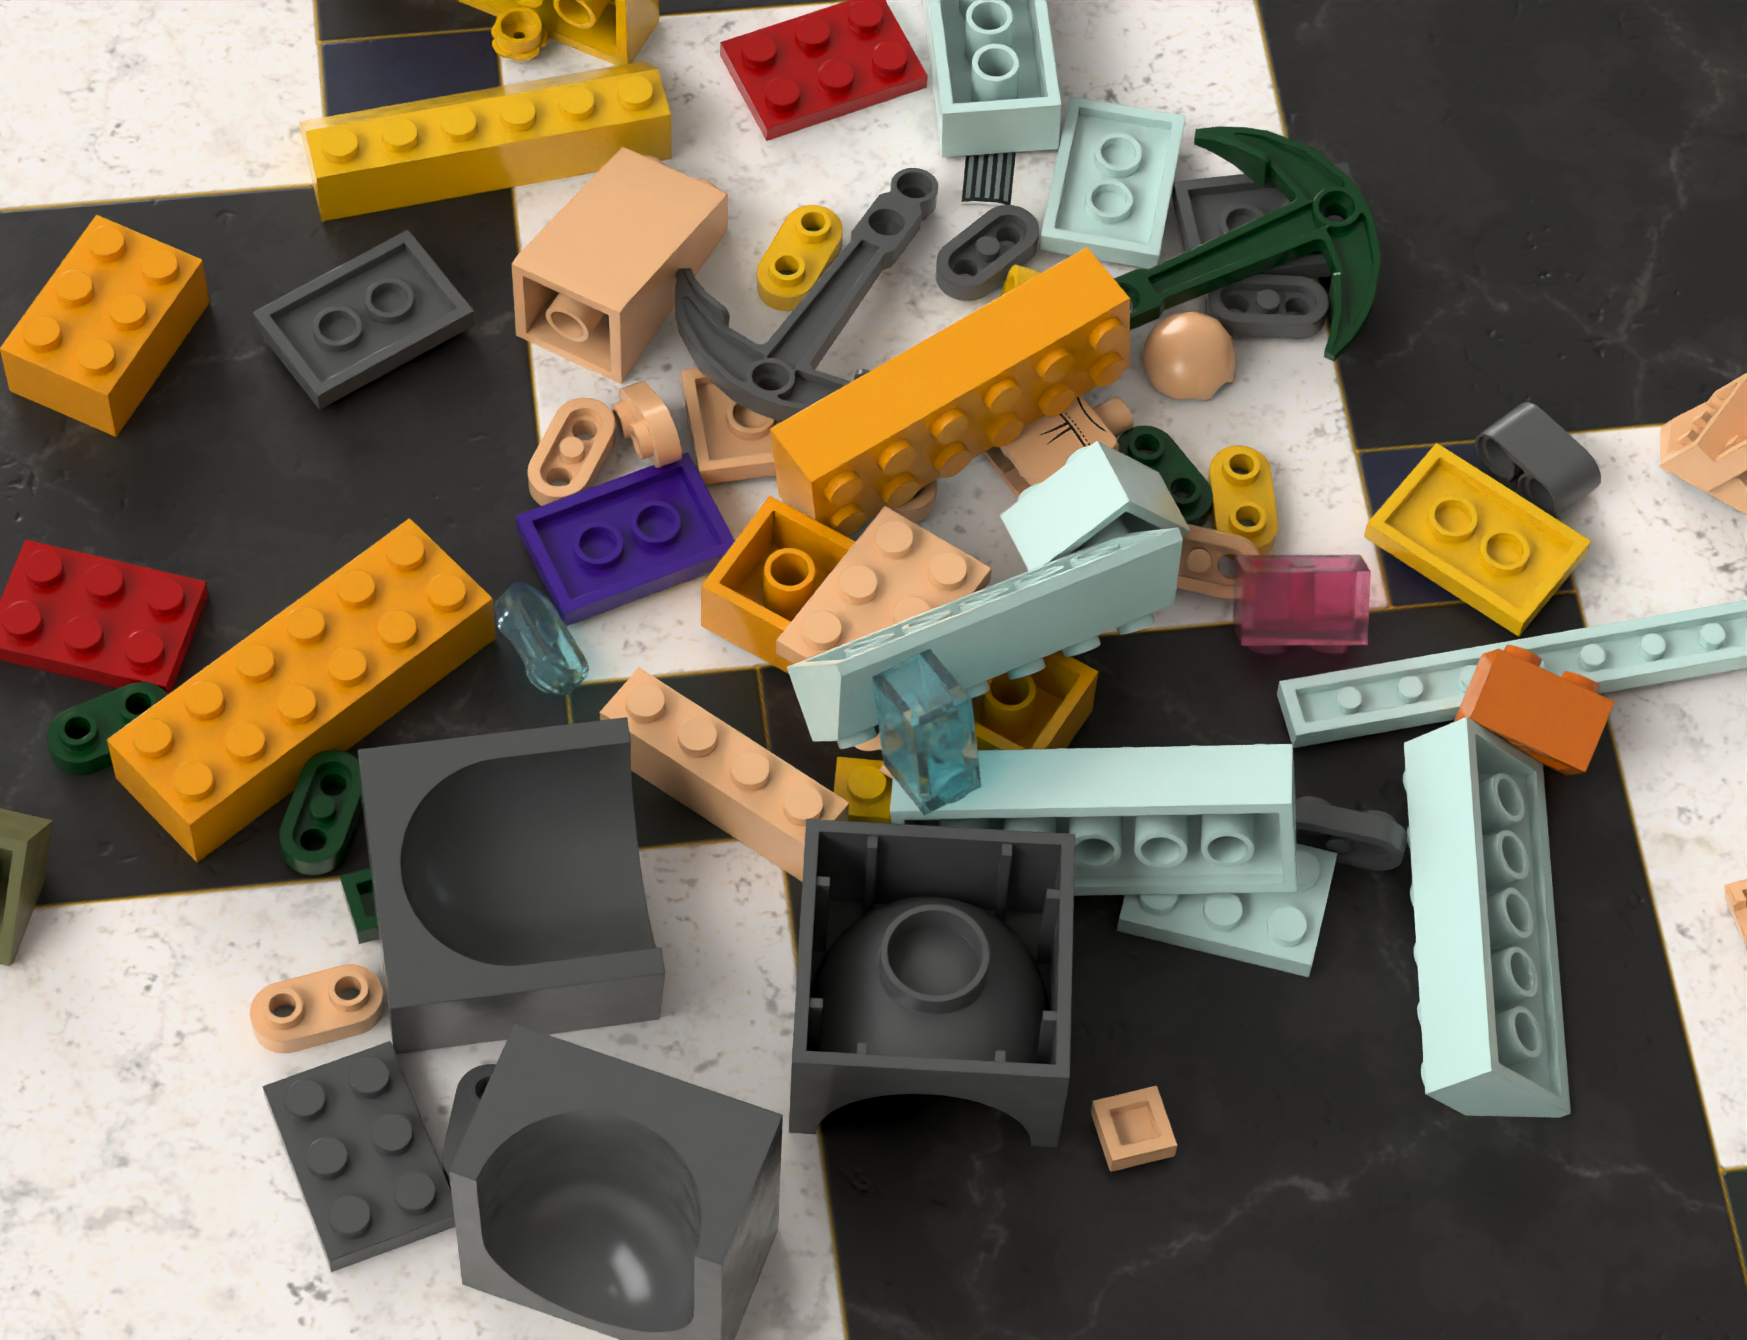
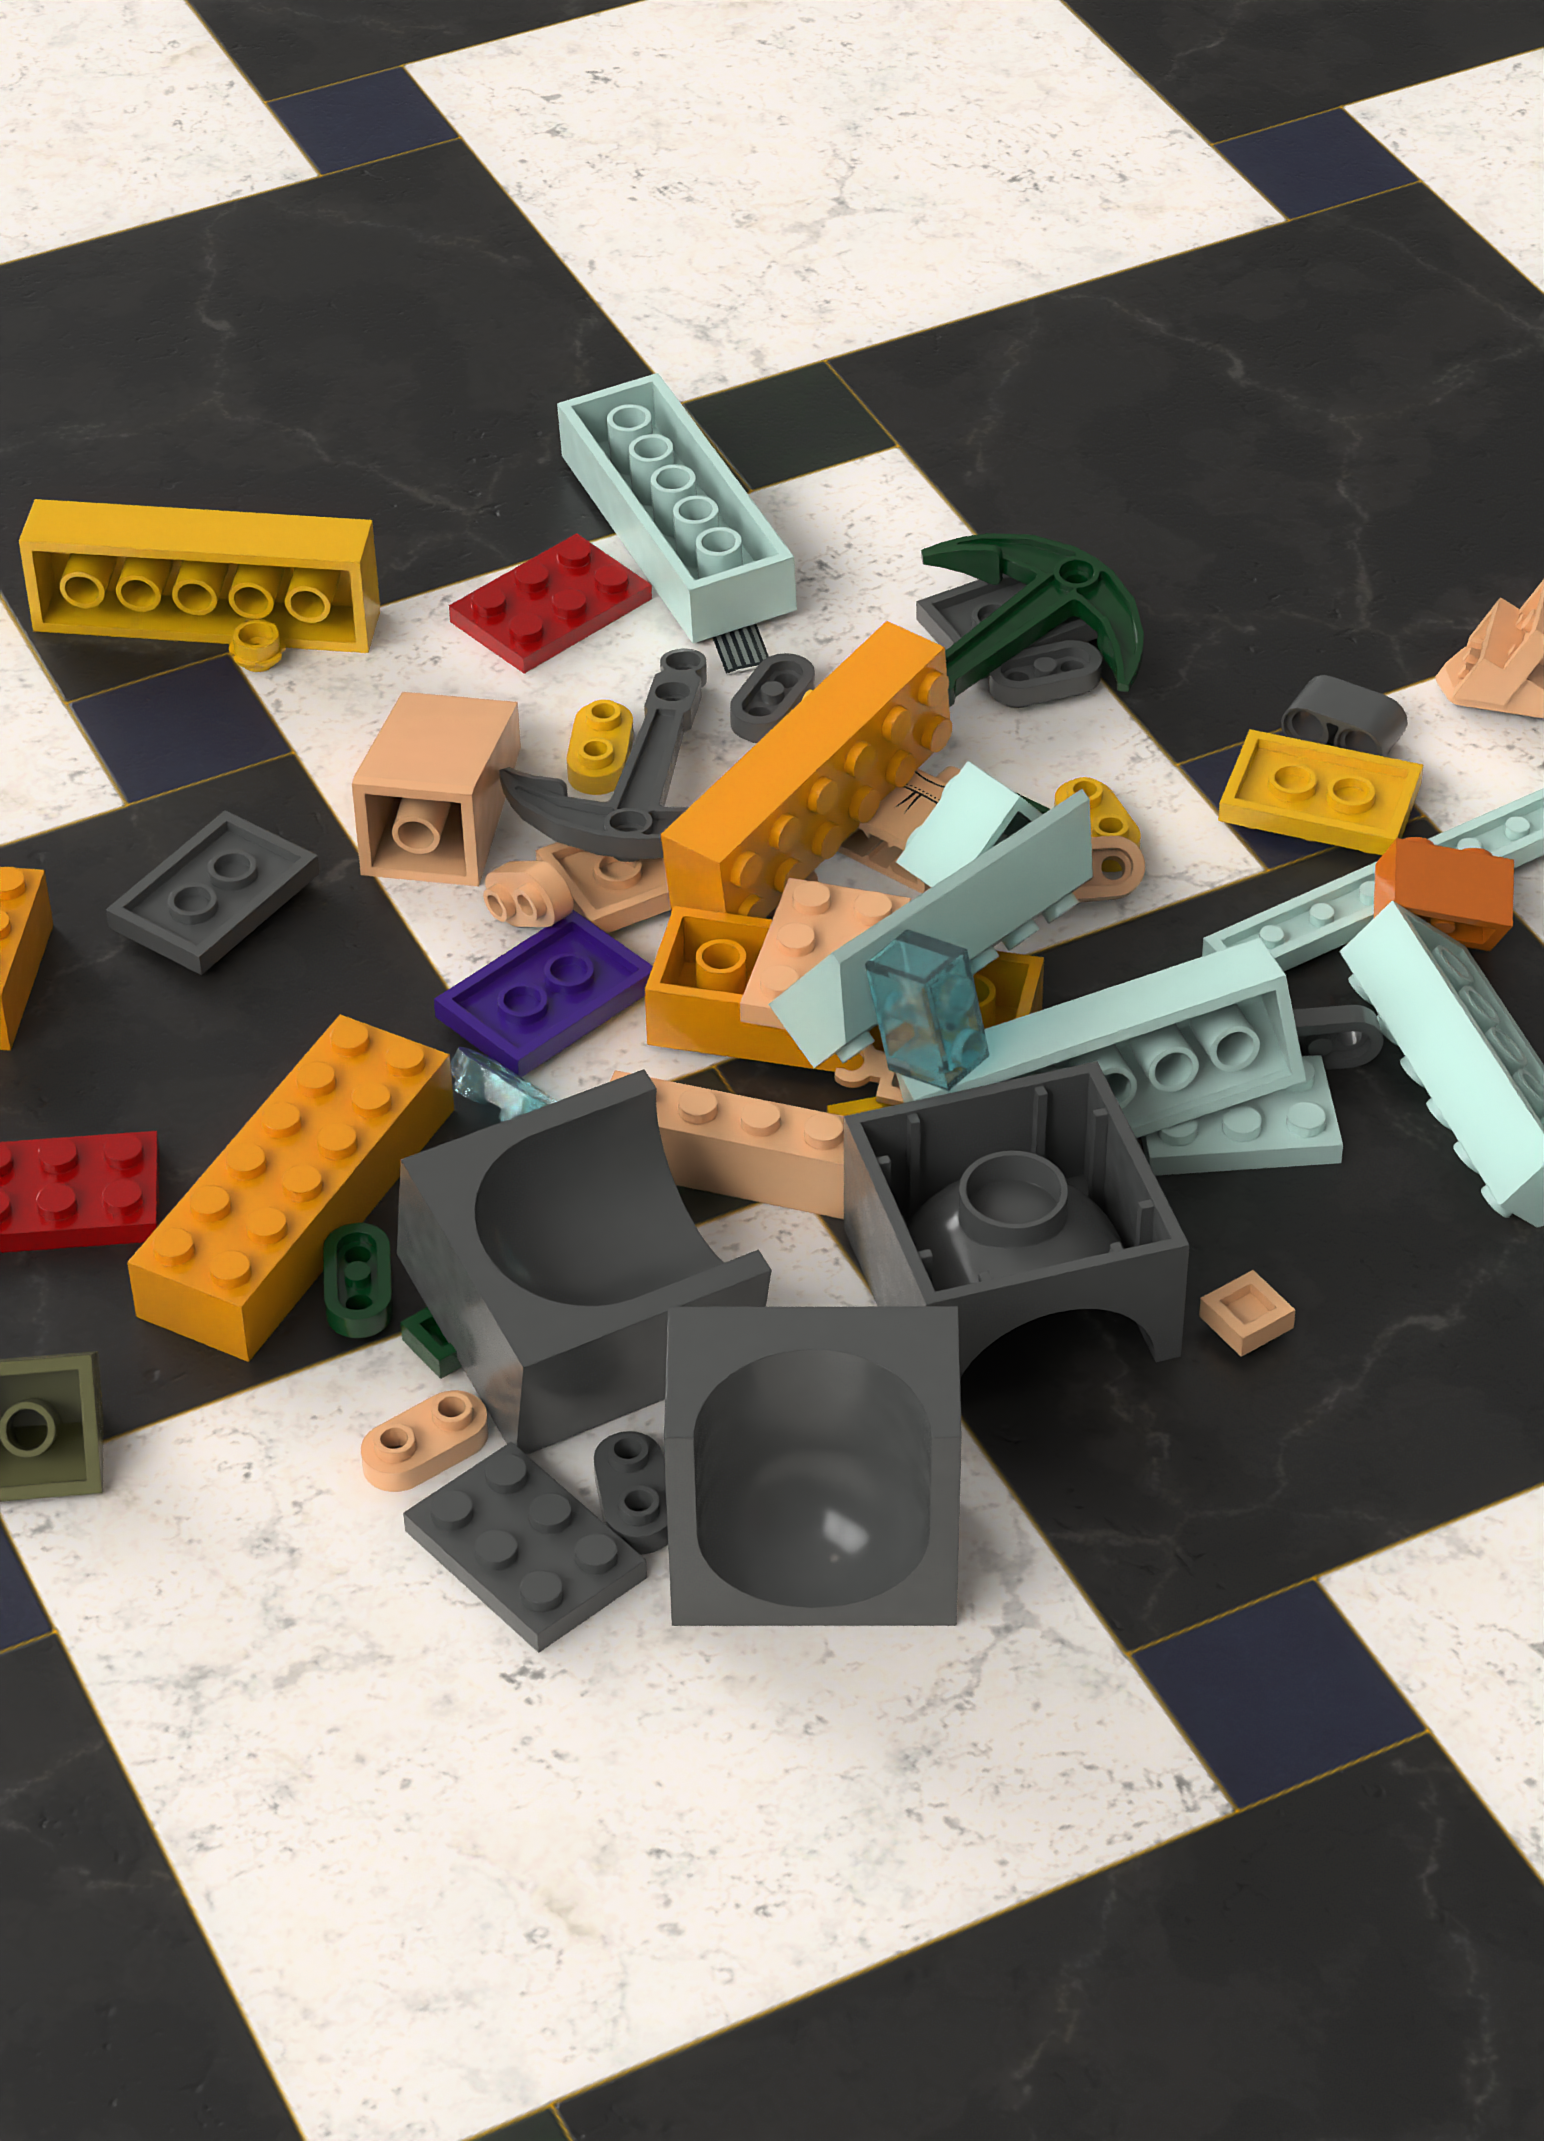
camera: 15 degrees left, 15 degrees down
dark green plate [46,682,168,775] -> none
yellow slope [299,61,672,222] -> none
light nougat plate [528,398,616,506] -> none
light aqua plate [1039,96,1186,269] -> none
light nougat hair [1143,311,1236,401] -> none
clear pink brick [1233,555,1371,654] -> none

